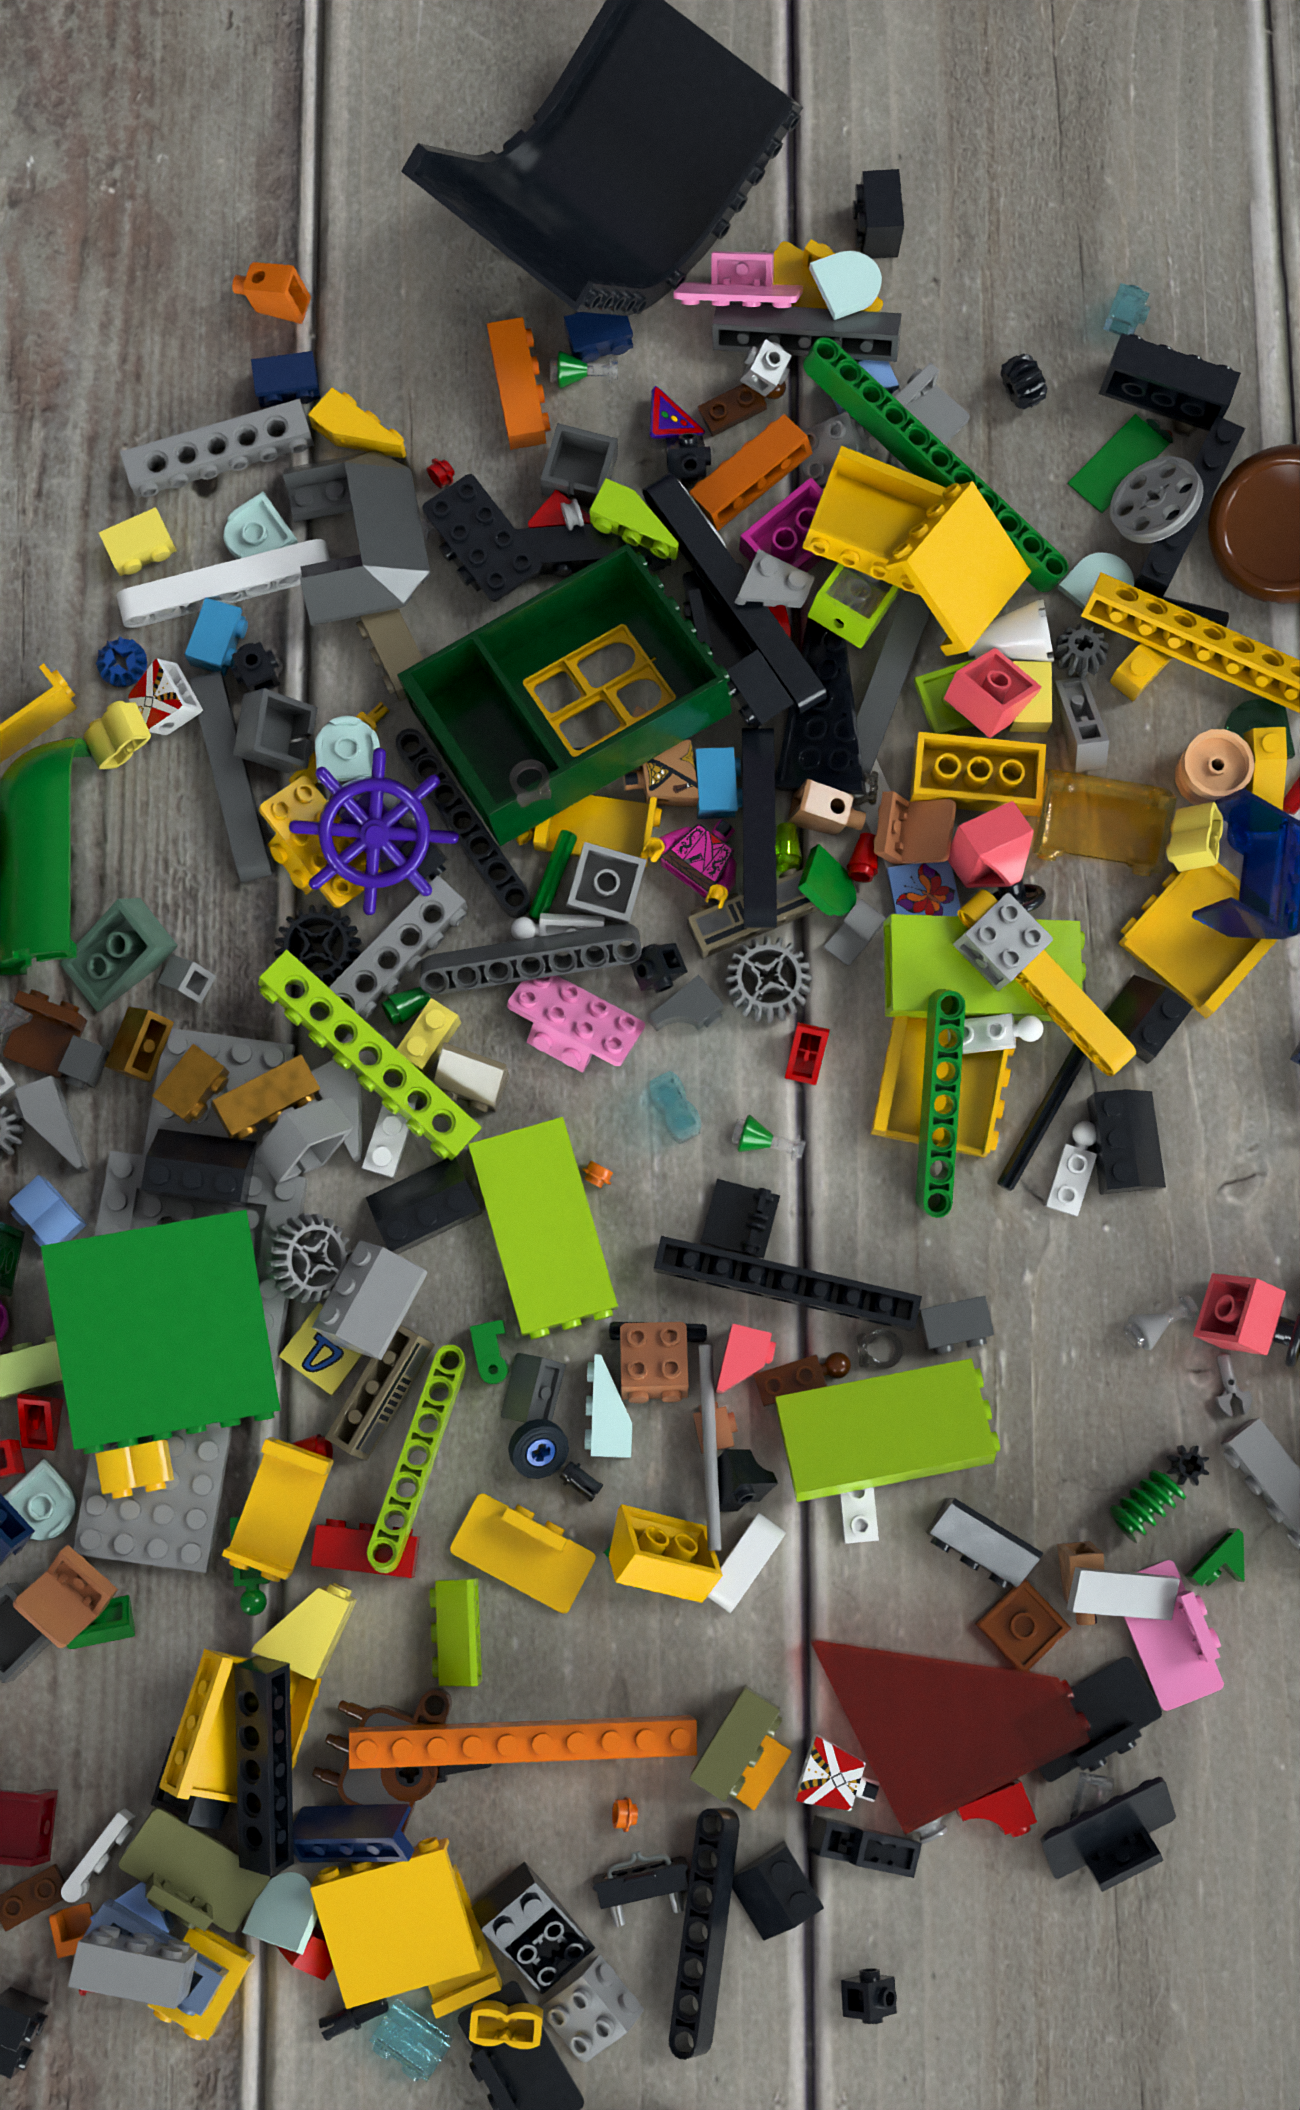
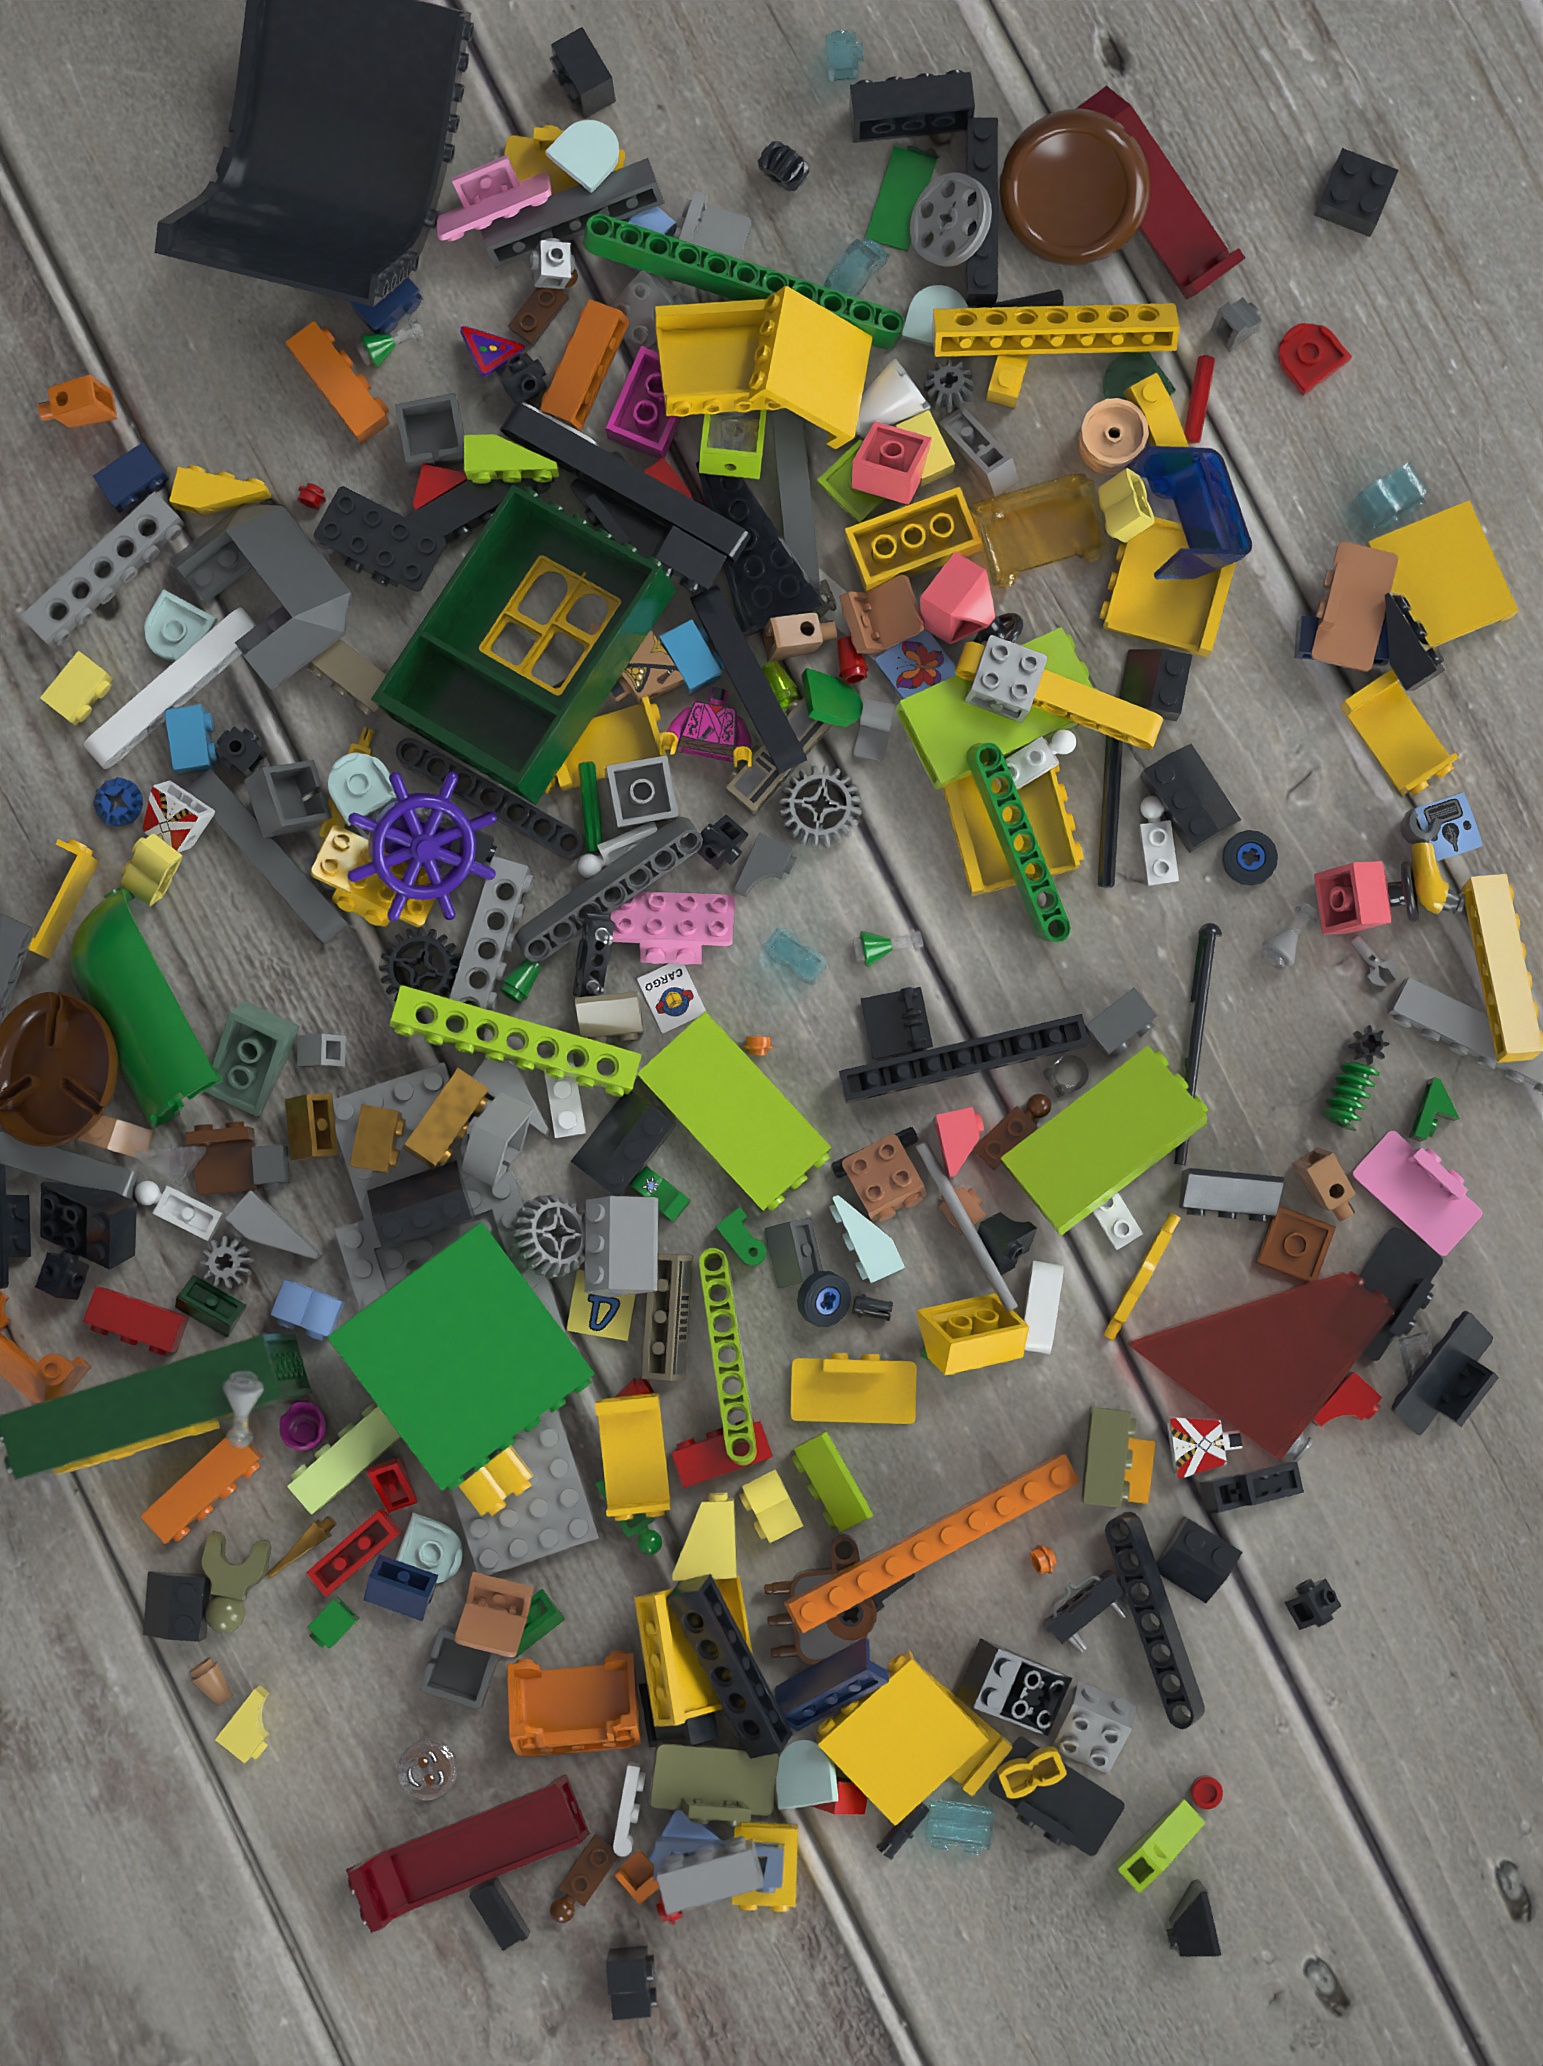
camera: 20 degrees left, 5 degrees up
light yellow brick [397,998,461,1076] -> none
clear smoke piece [509,759,552,807] -> none
light grey bush [560,499,584,530] -> none
light grey wing [734,549,815,608] -> none
red slope [785,1022,830,1085] -> none
piece [1067,1567,1180,1620] -> none
none -> orange windscreen [507,1650,641,1757]
none -> black piece [573,913,615,997]
none -> green leg [630,1166,691,1223]
none -> white sticker [637,963,706,1034]
none -> light yellow brick [739,1469,804,1543]
none -> clear light blue brick [823,237,890,297]
none -> yellow piece [1102,1212,1181,1341]
none -> black bar [1174,923,1222,1166]
none -> black bush [1222,830,1278,886]

